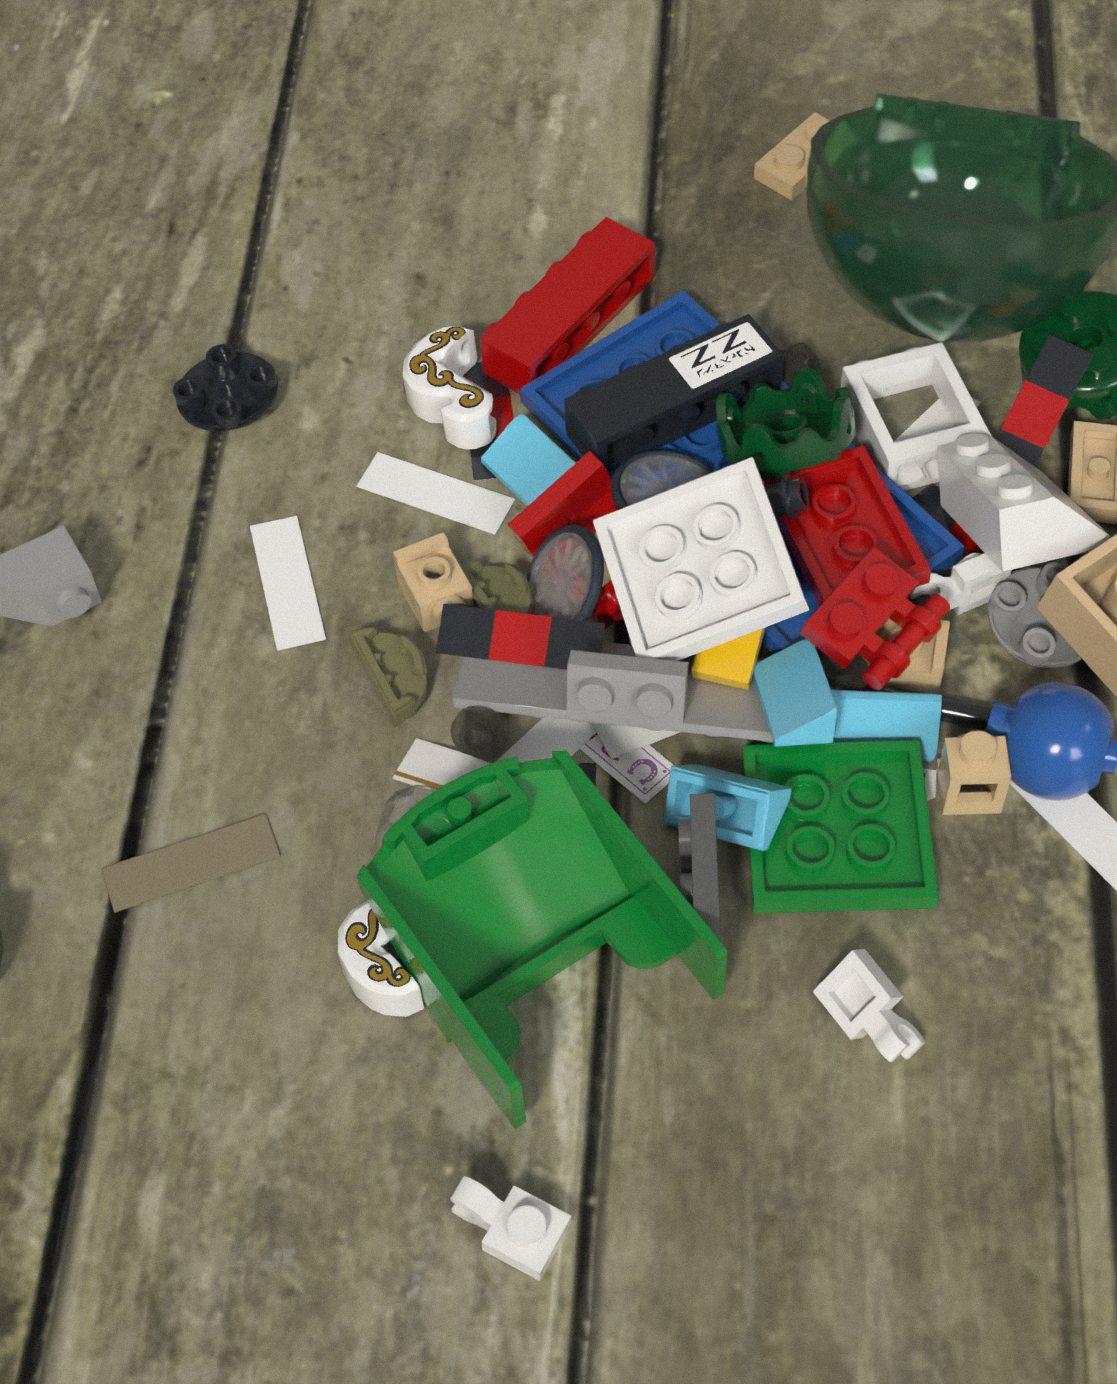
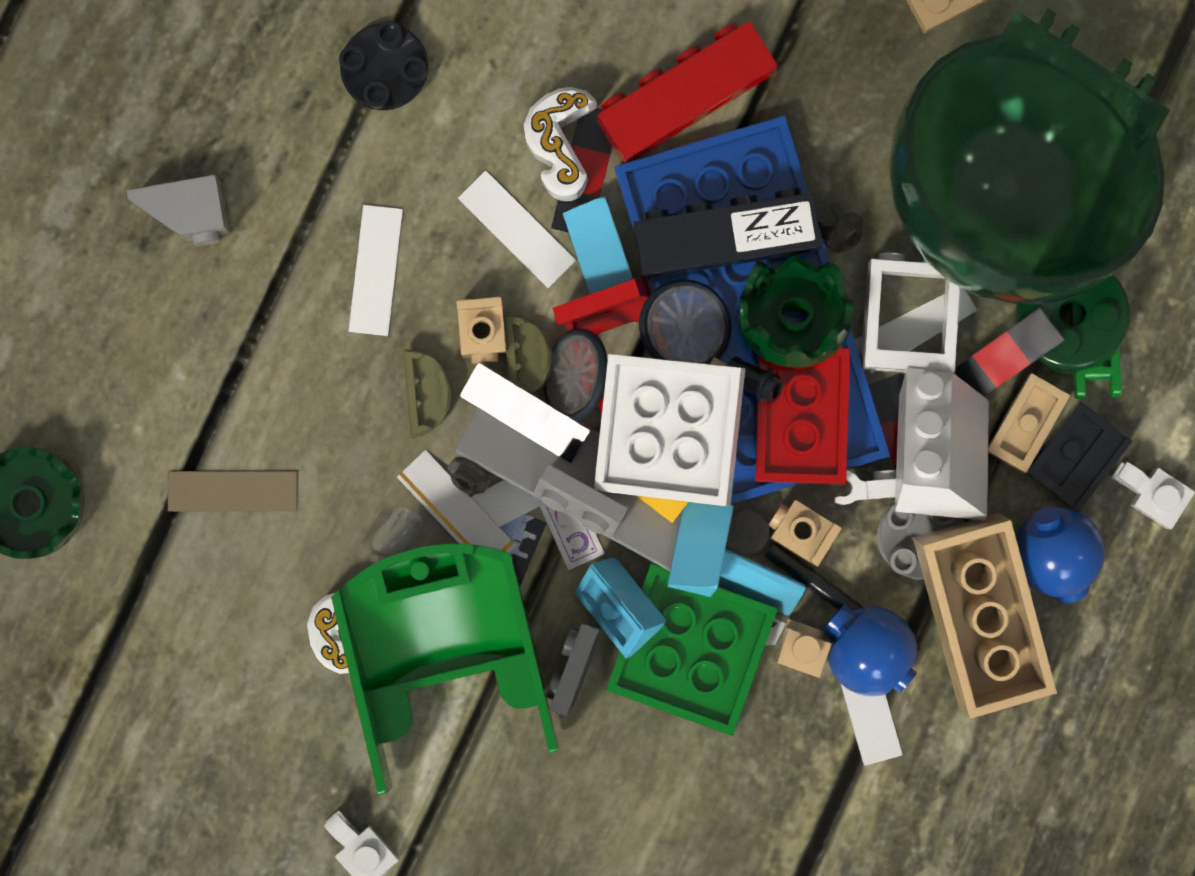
camera: 15 degrees right, 30 degrees up
red plate [800,547,950,690] -> none
white plate [813,949,925,1062] -> none

